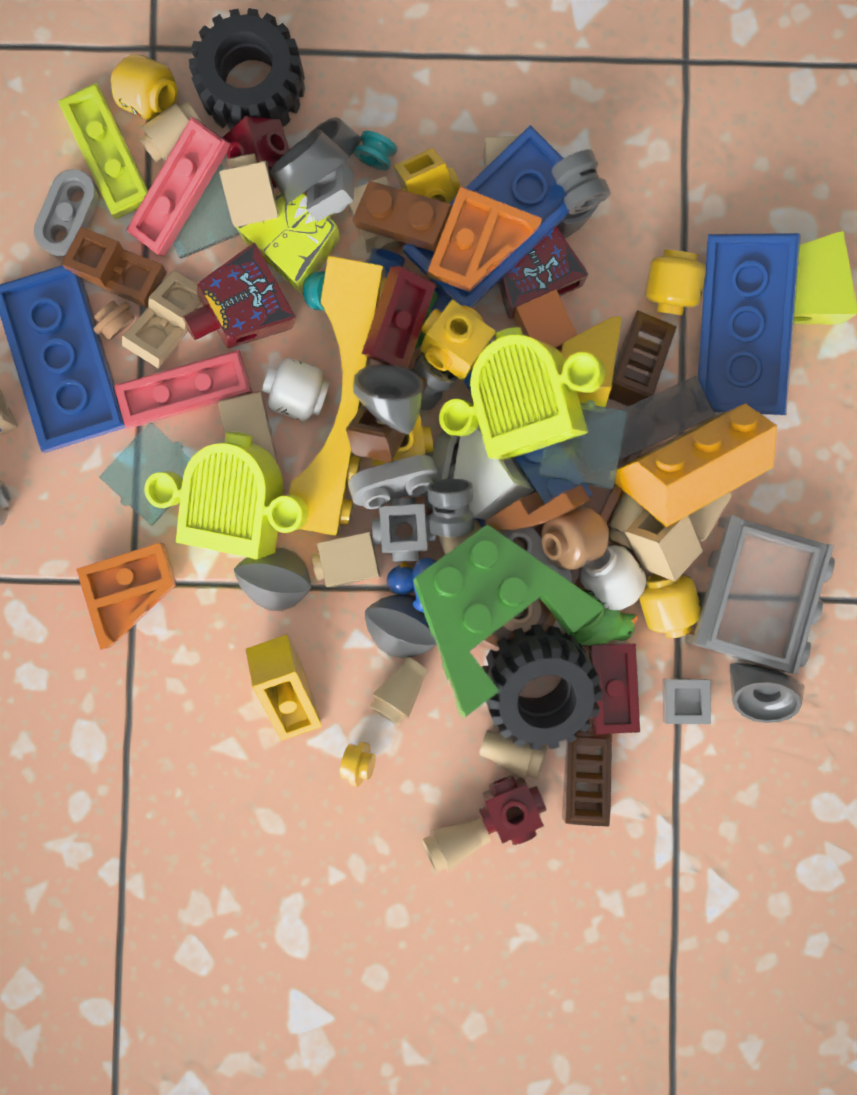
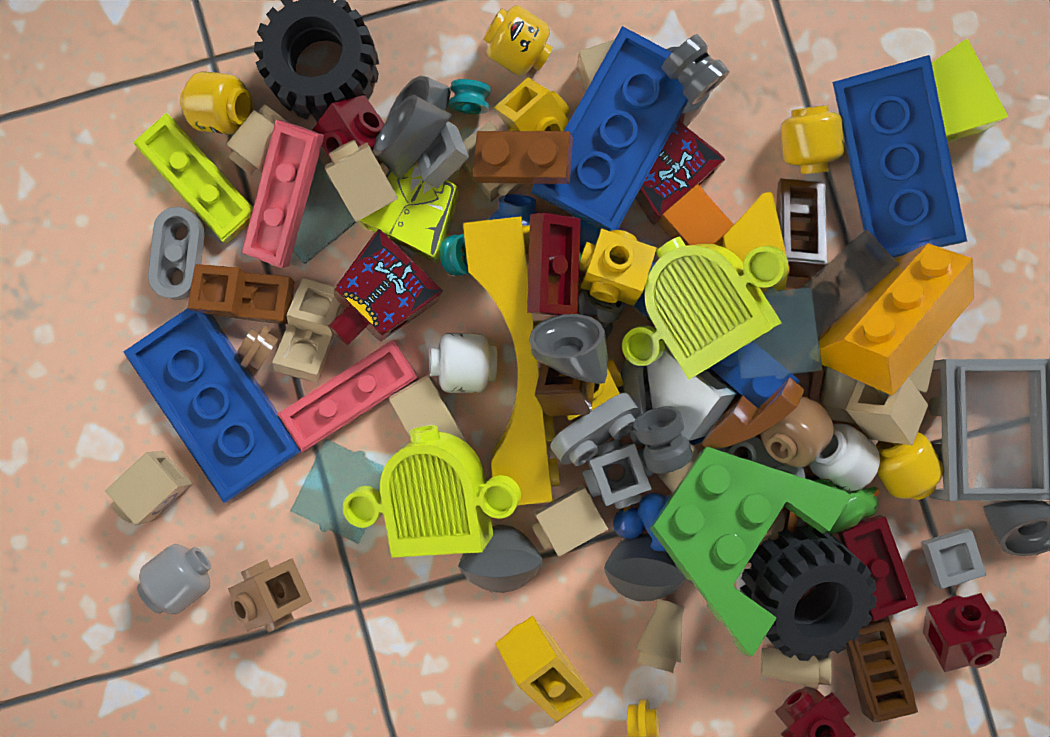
camera: 15 degrees left, 0 degrees up
orange wing [76,542,177,650] -> none
orange wing [427,187,542,292] -> none
none -> medium nougat brick [228,558,312,632]
none -> yellow head [483,5,553,76]
none -> dark red brick [923,593,1007,672]

